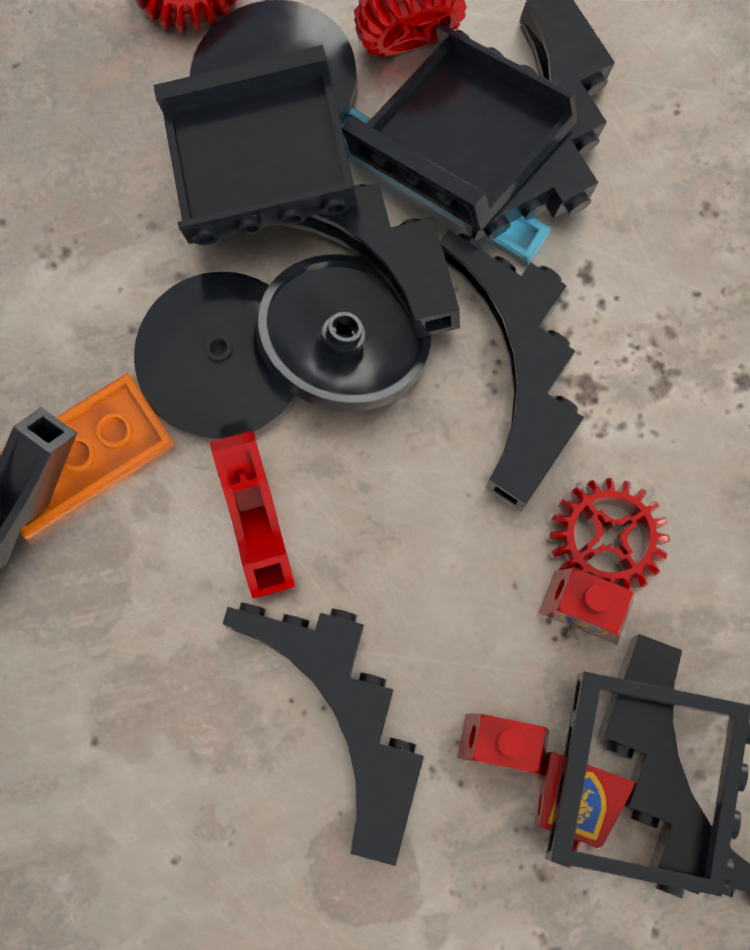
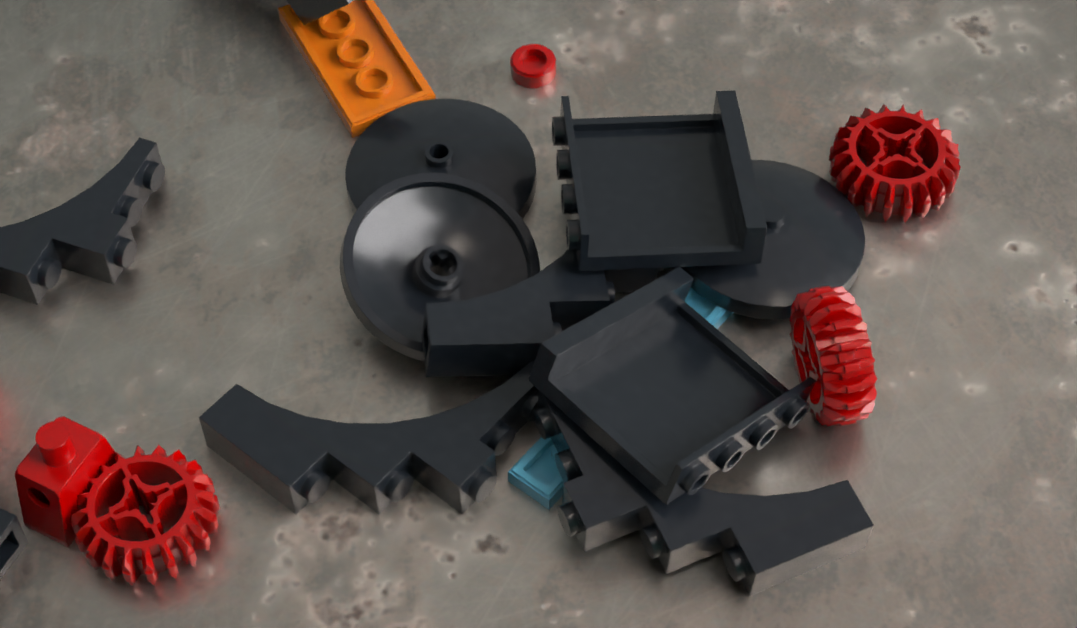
camera: 100 degrees right, 25 degrees down
red arch [209,431,296,599] -> none
none -> red tile [510,44,556,89]

